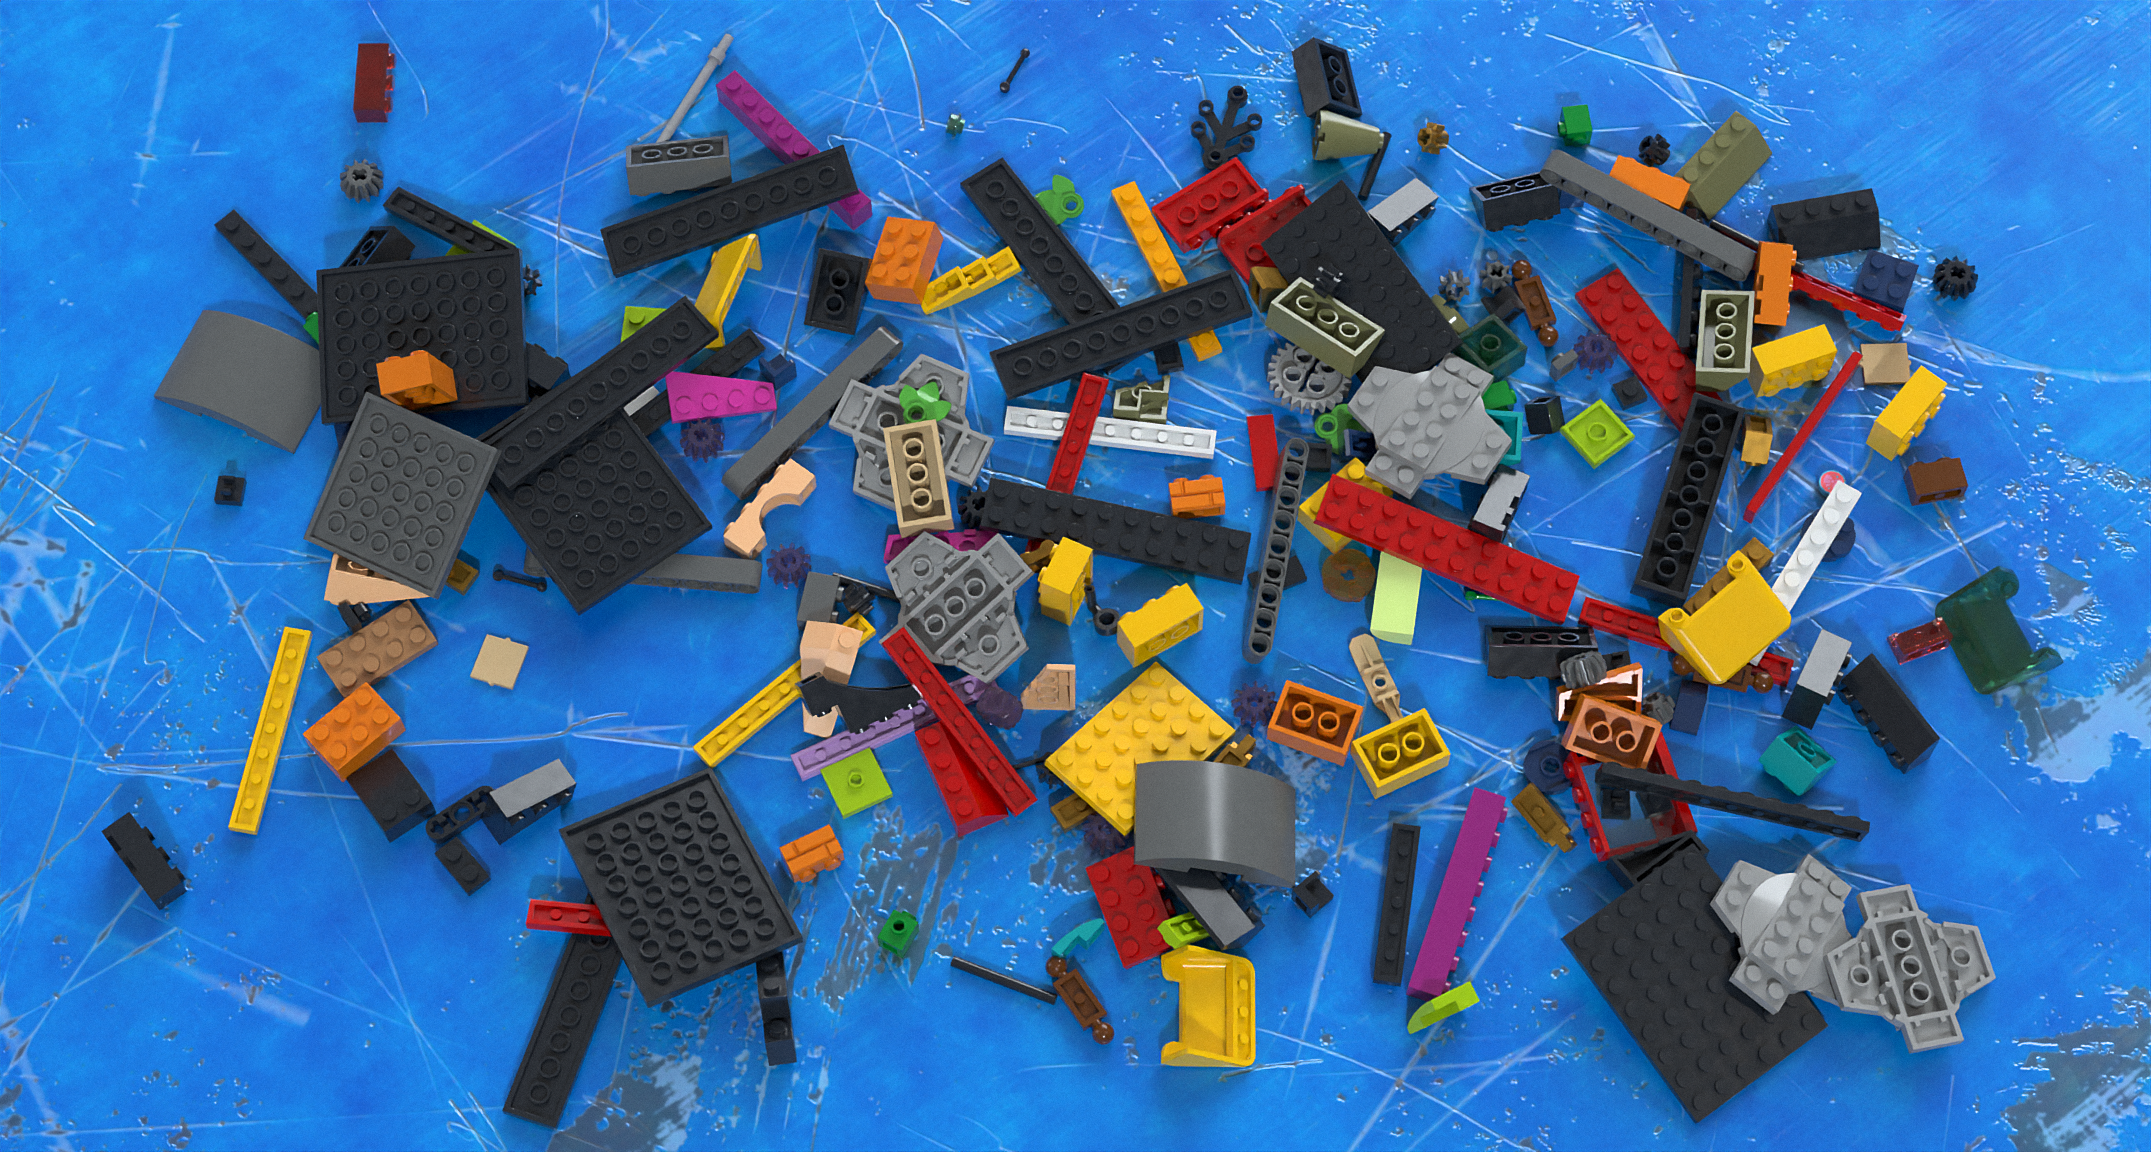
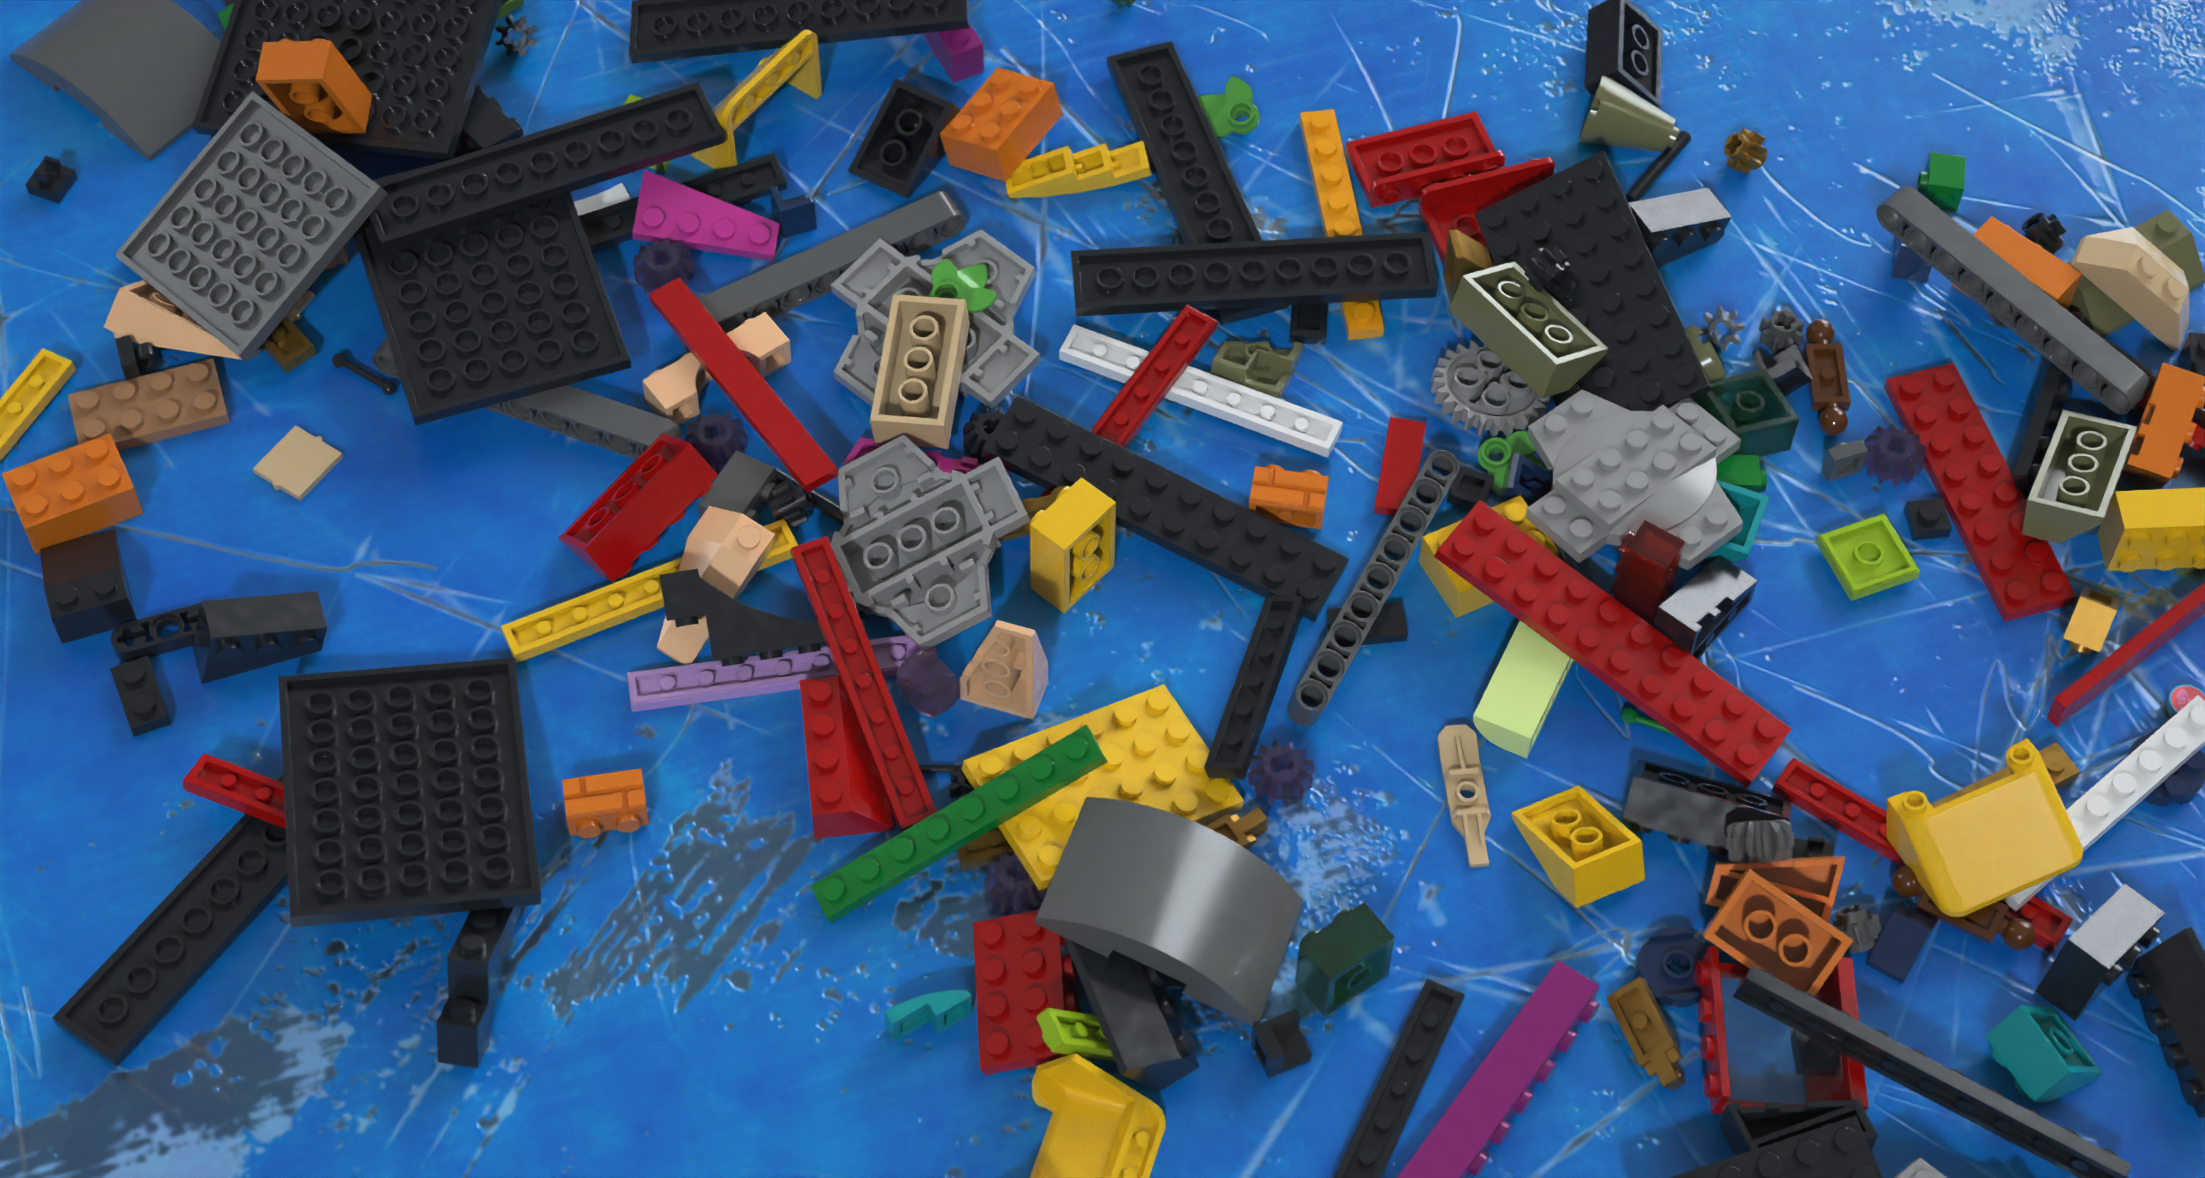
camera: 15 degrees right, 10 degrees down
lime plate [820,747,893,819] -> none
green brick [877,910,919,959] -> none
black bar [950,956,1058,1005] -> none
reddish brown plate [1045,955,1115,1045] -> none
black plate [1084,585,1120,636] -> none
yellow brick [1117,583,1204,668] -> none
black plant [1191,85,1262,172] -> none
orange brick [1267,680,1364,766] -> none
clear orange plate [1321,549,1375,603] -> none
yellow brick [1350,708,1451,799] -> none
black slope [1469,172,1561,232] -> none
black panel [1524,396,1565,435] -> none
black tile [1600,789,1631,820] -> none
black brick [1630,392,1746,609] -> none
none -> red slope [558,433,718,582]
none -> red tile [648,277,838,493]
none -> green plate [810,724,1108,923]
none -> black plate [1204,595,1306,780]
none -> clear green brick [1295,902,1395,1017]
none -> yellow slope [1511,785,1645,908]
none -> clear red brick [1610,520,1686,625]
none -> tan wedge [2071,227,2189,352]

